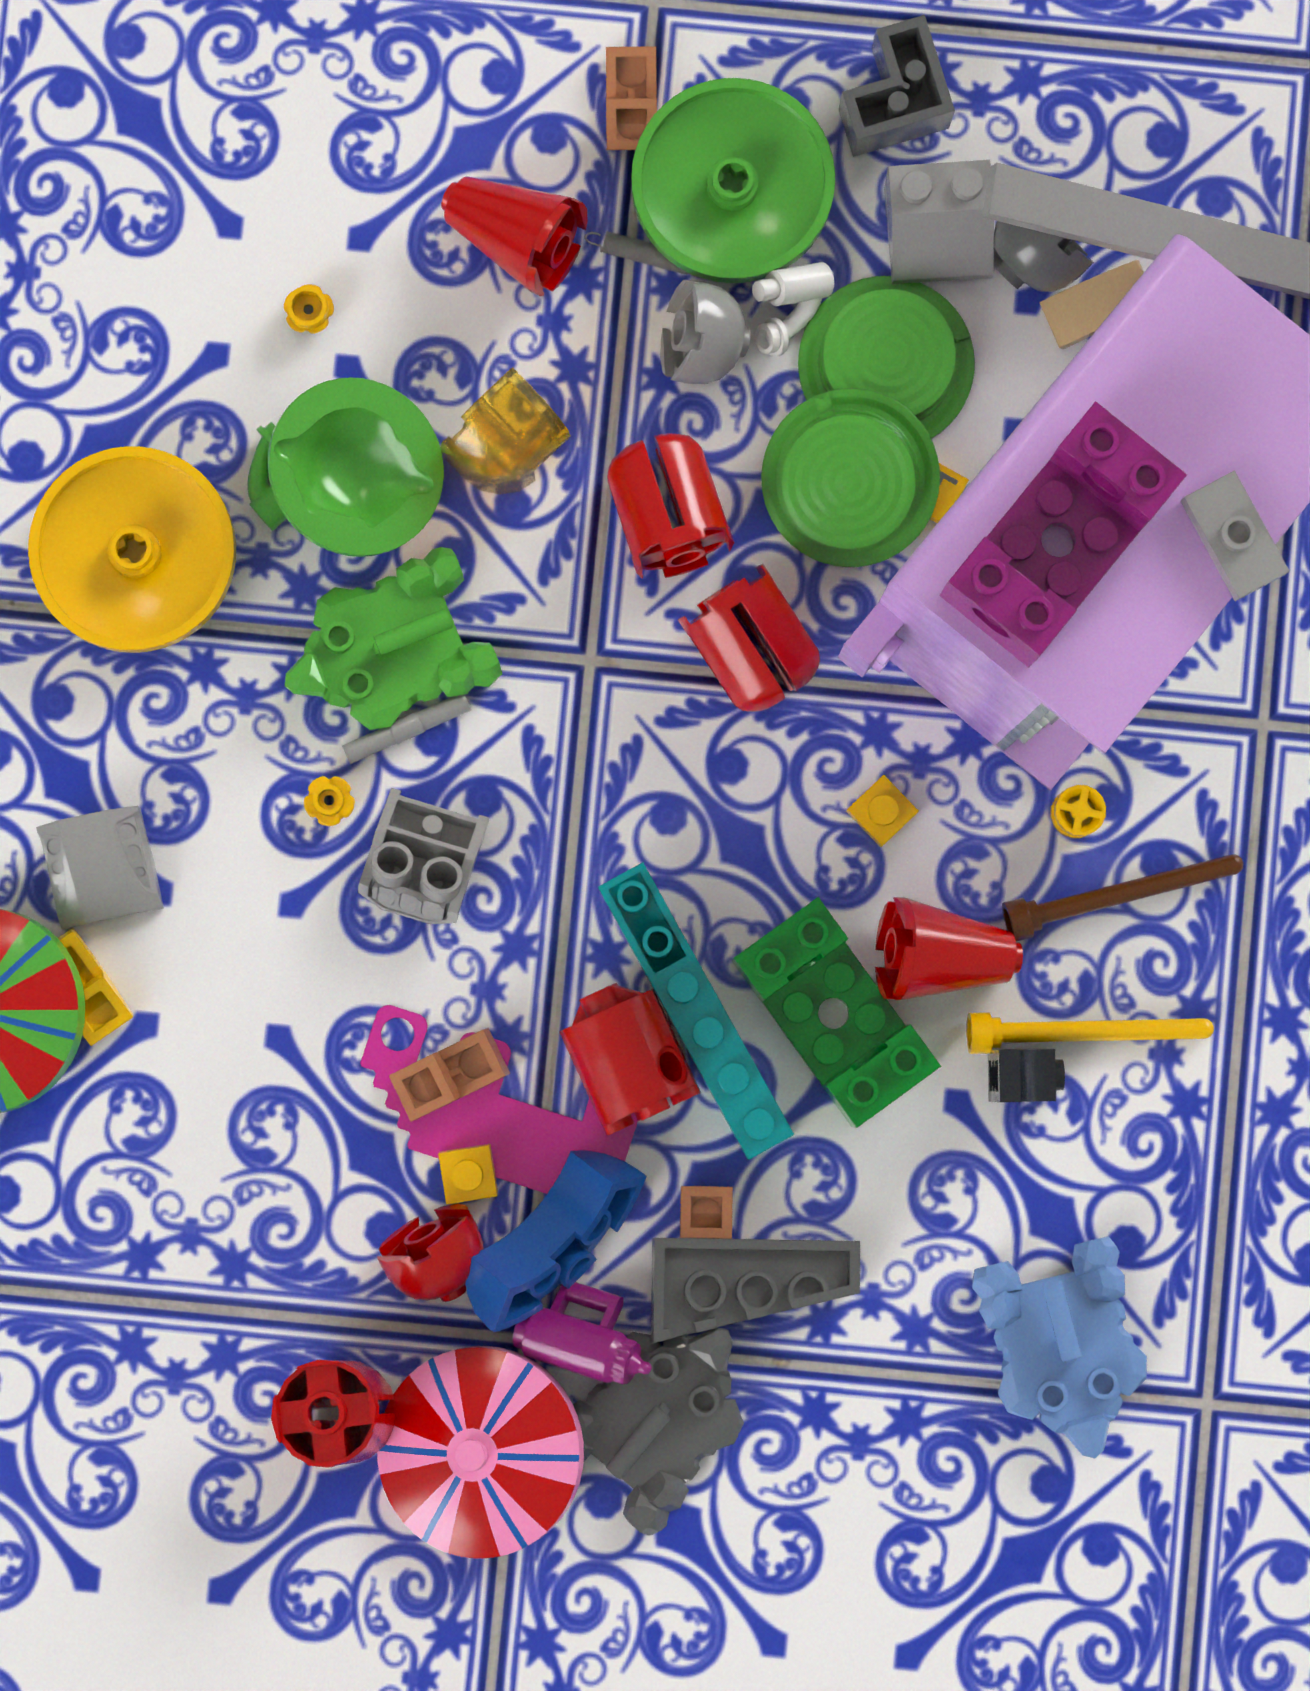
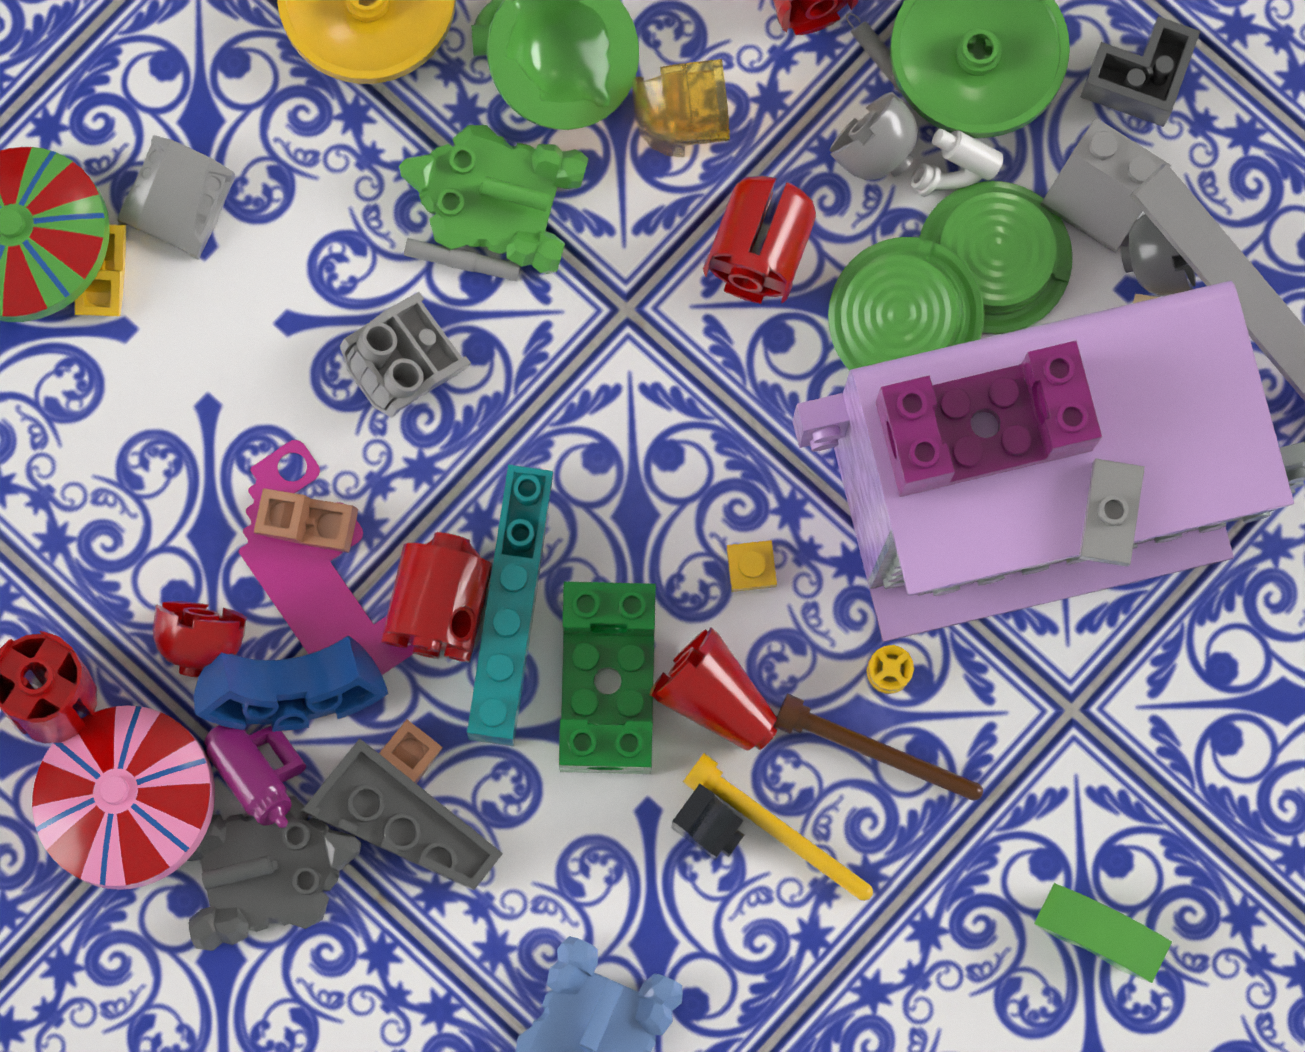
camera: 40 degrees right, 5 degrees down
yellow plate [304,776,355,826] -> none
yellow plate [438,1144,498,1205] -> none
red cylinder [678,564,820,712] -> none

